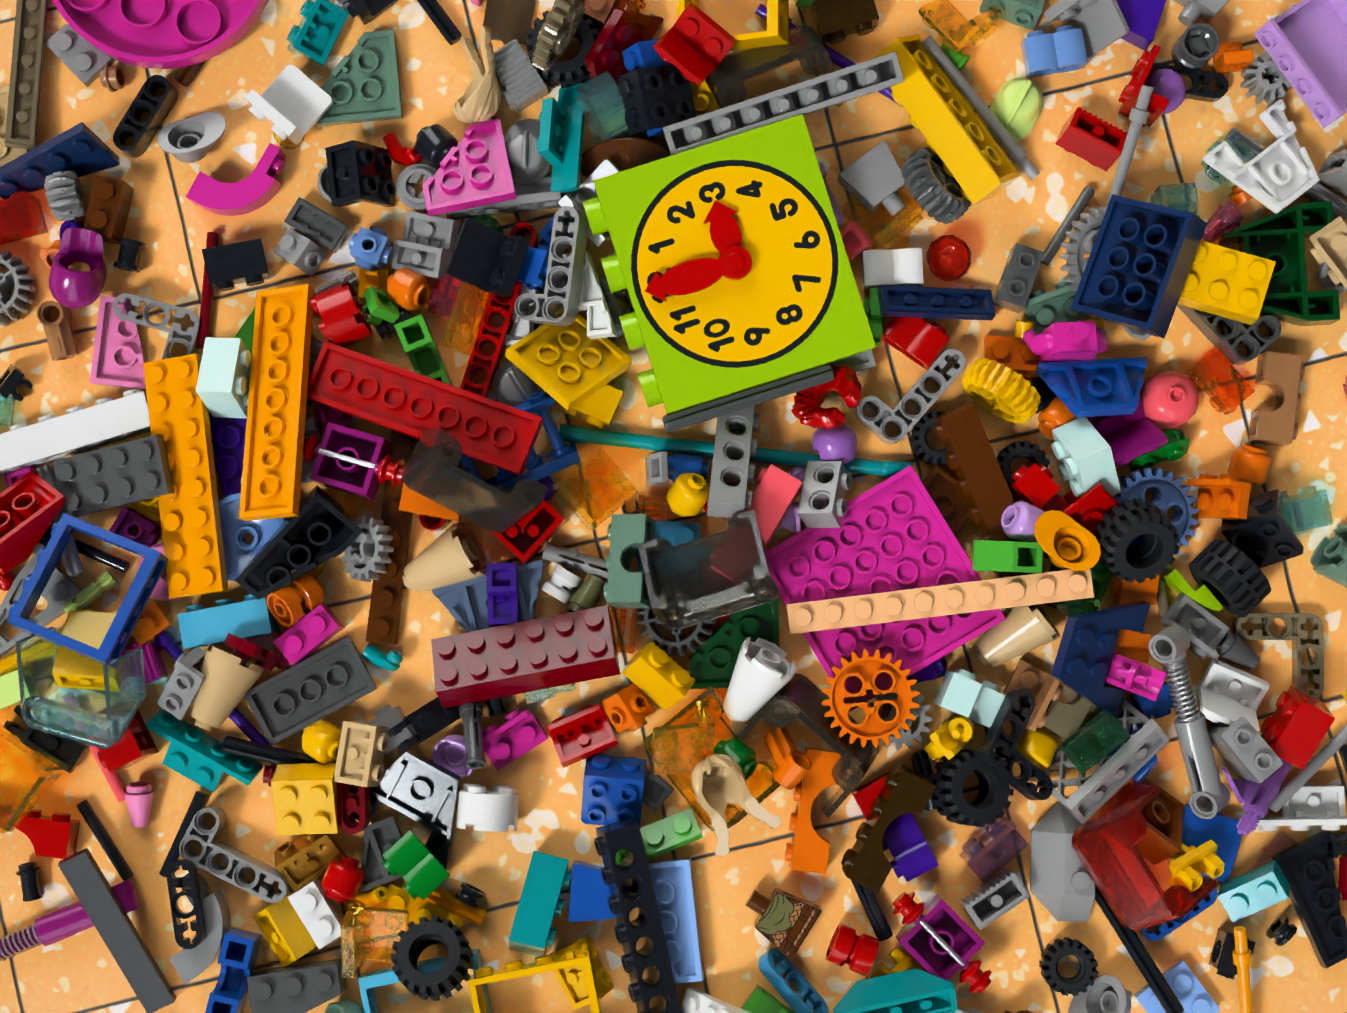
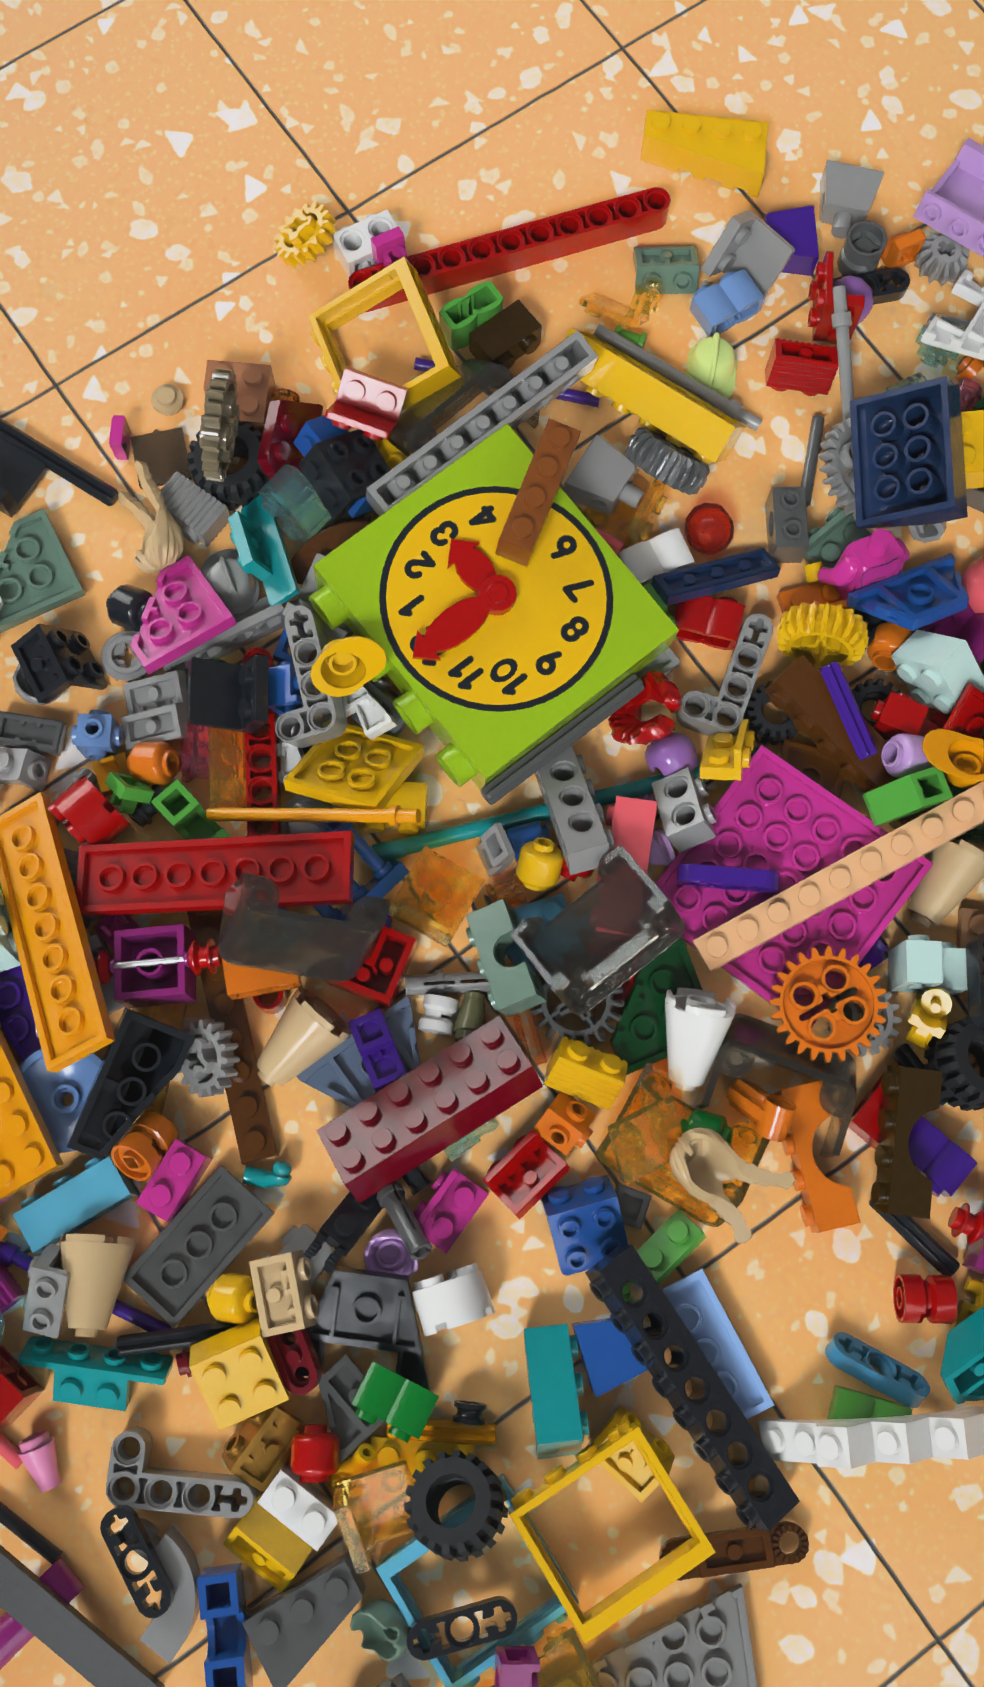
camera: 30 degrees left, 10 degrees down
black bar [159,791,207,877] -> none
dark red wing [223,633,289,672] -> none
red arm [382,132,421,166] -> none
torso [745,888,822,960] -> none
none -> light orange bar [206,805,421,827]
none -> yellow piece [310,636,387,697]
none -> dark orange brick [495,418,581,567]
none -> dark purple beam [676,864,779,893]
none -> yellow bracket [700,719,755,781]
none -> dark purple axle [821,662,877,760]

